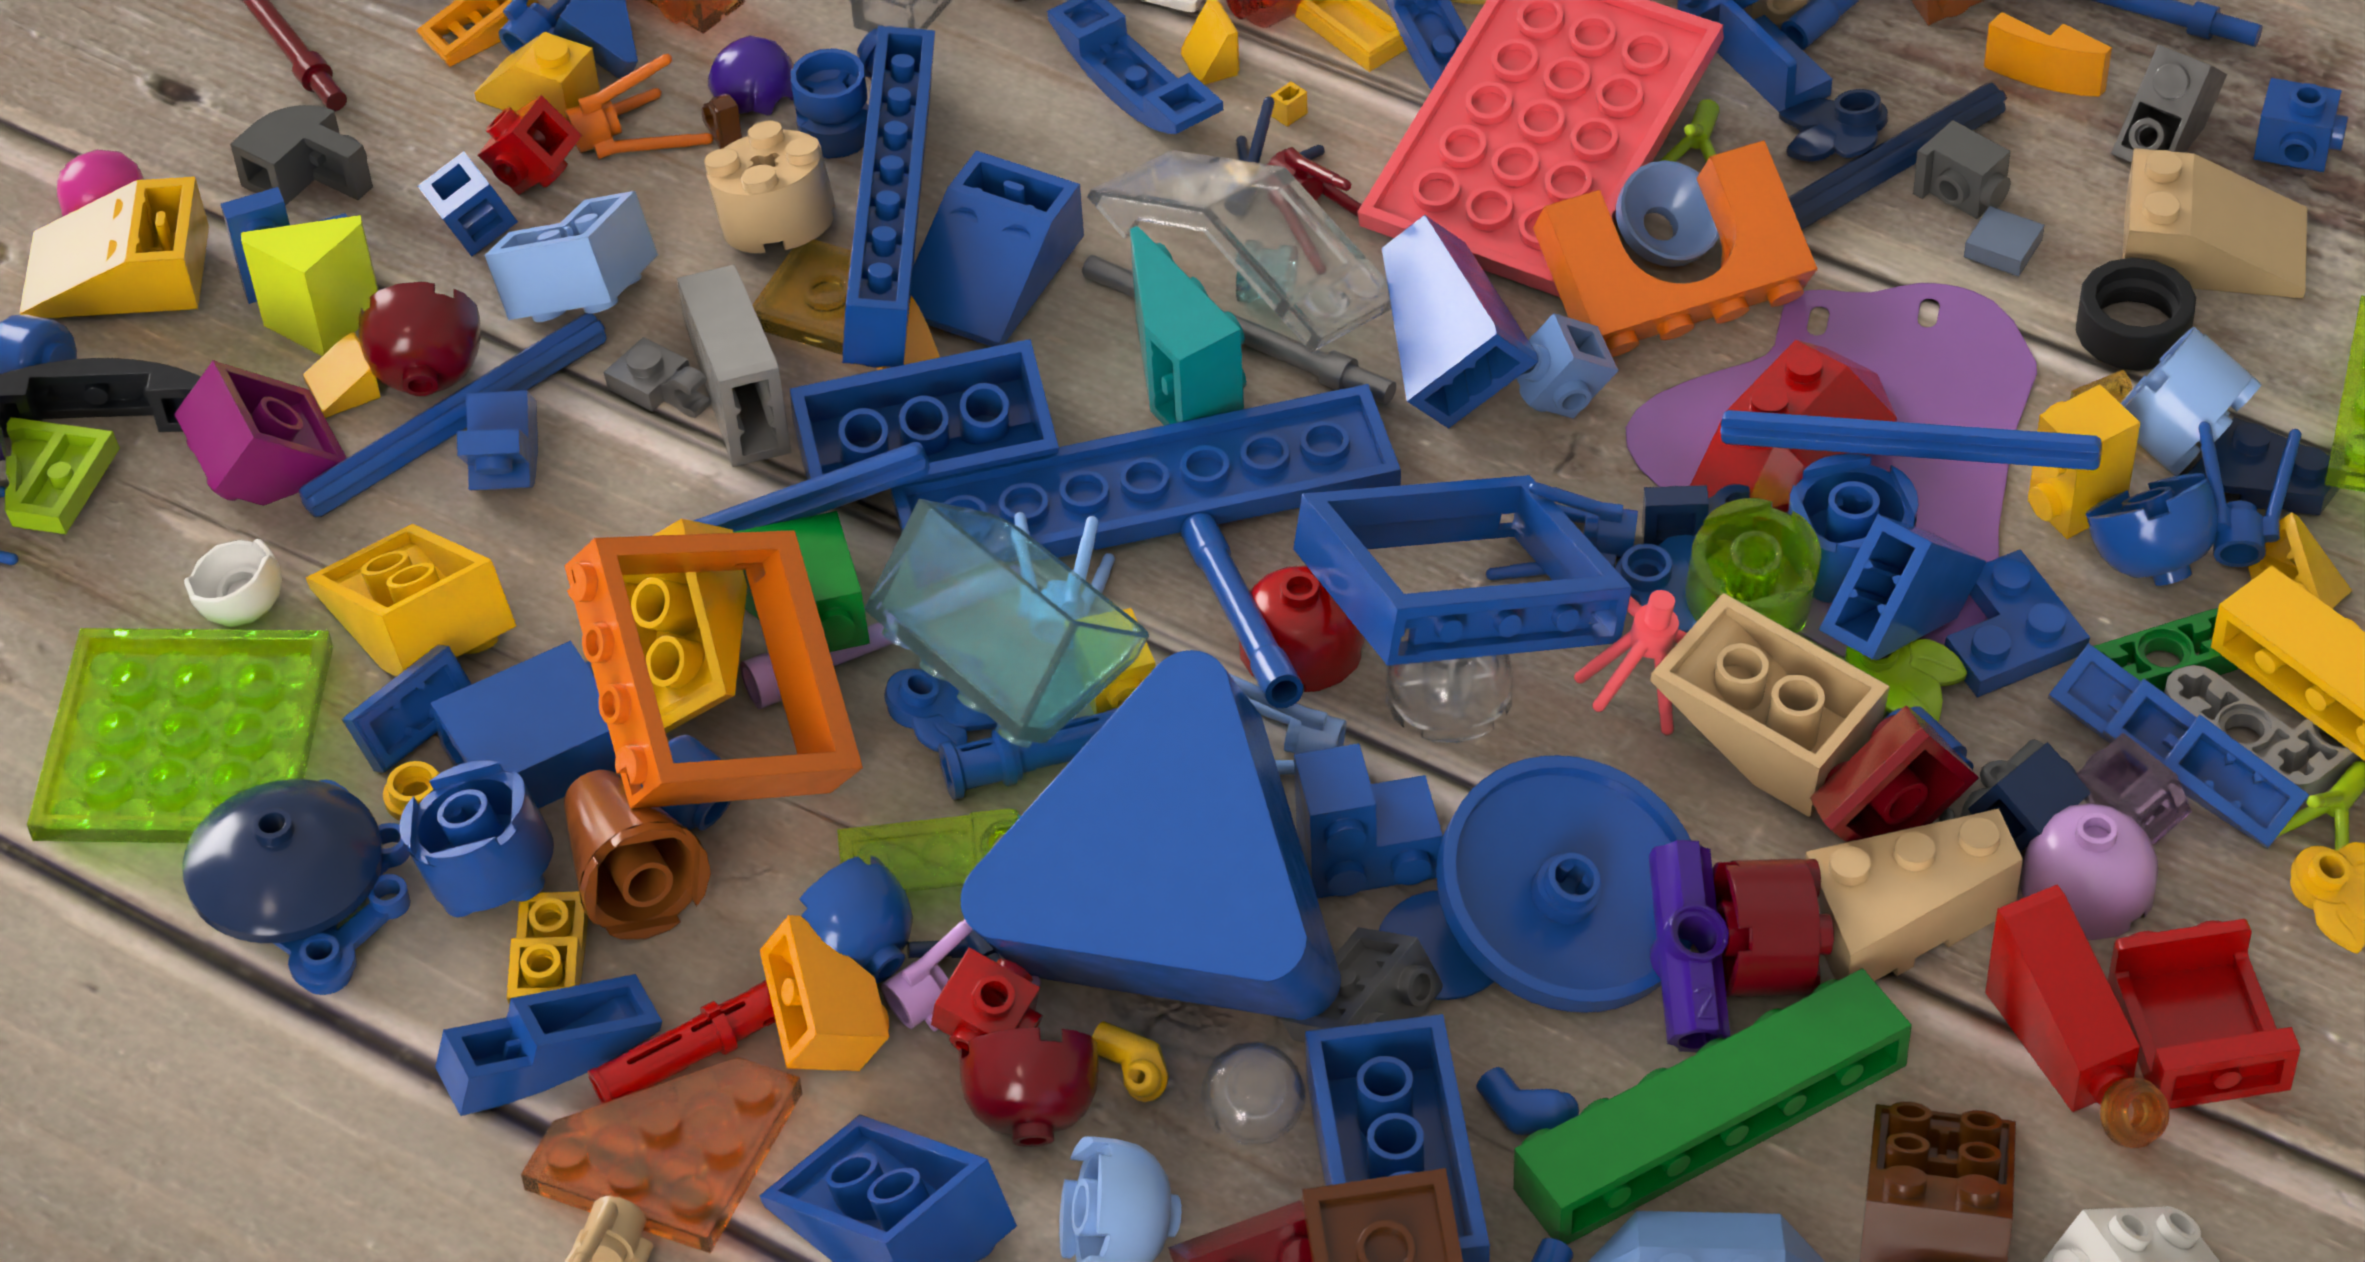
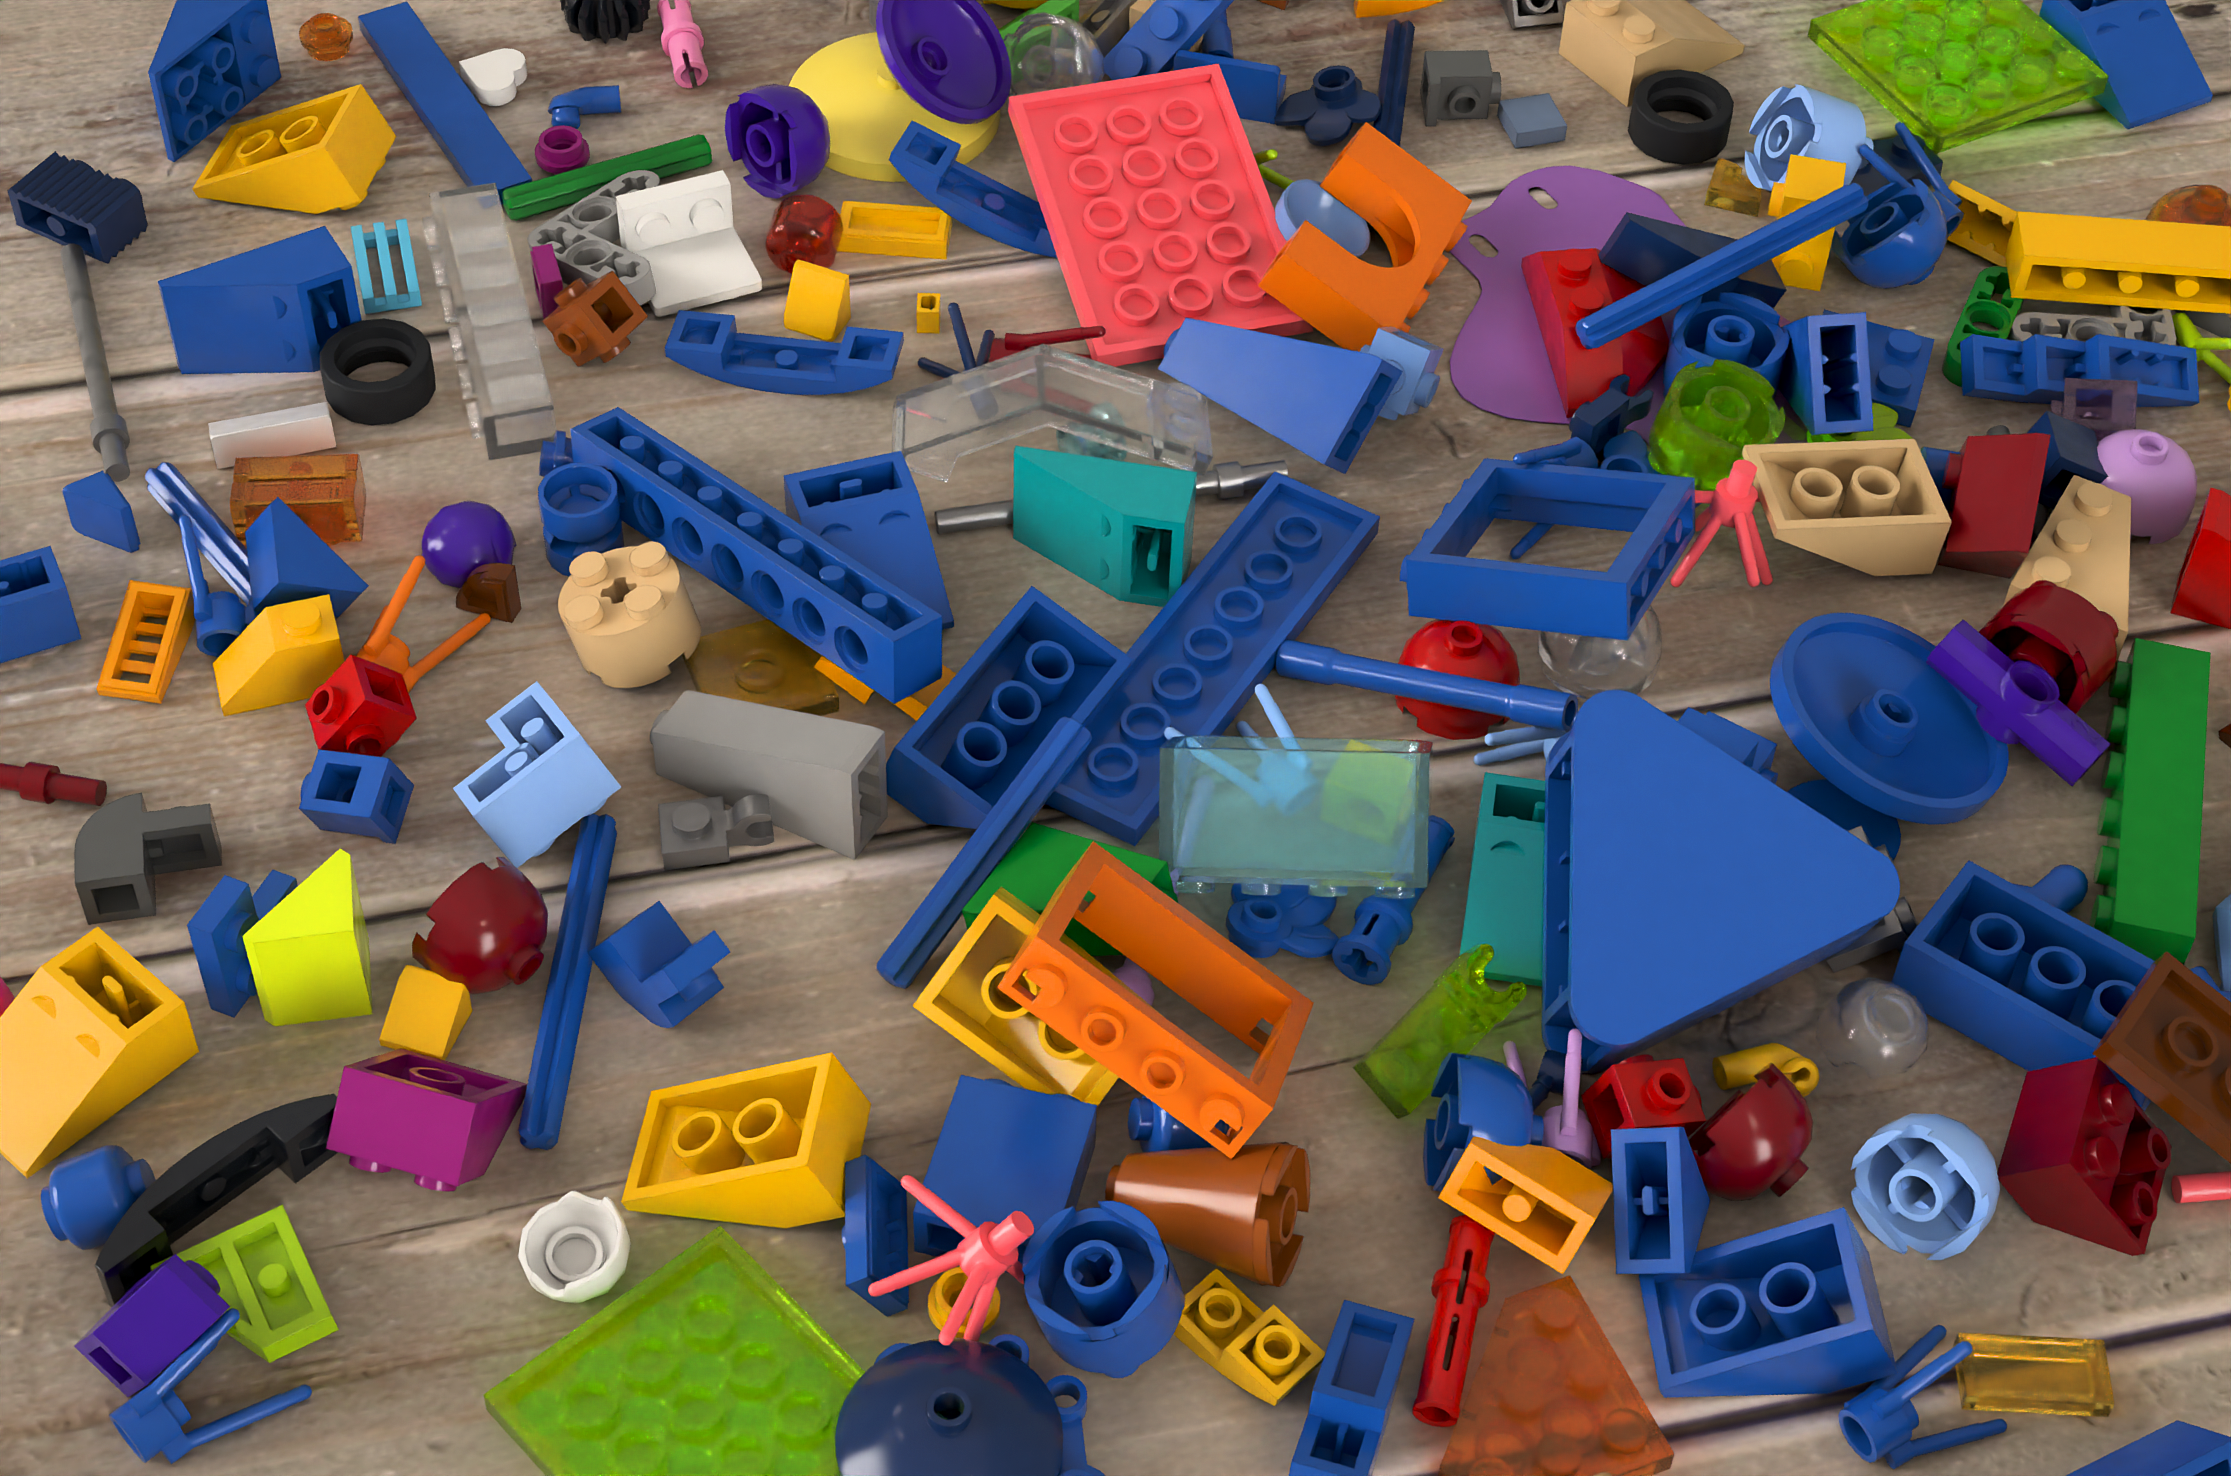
camera: 50 degrees left, 0 degrees up
none -> coral plant [868,1175,1034,1345]
none -> dark blue slope [1598,212,1787,309]
none -> blue slope [1611,1127,1710,1274]

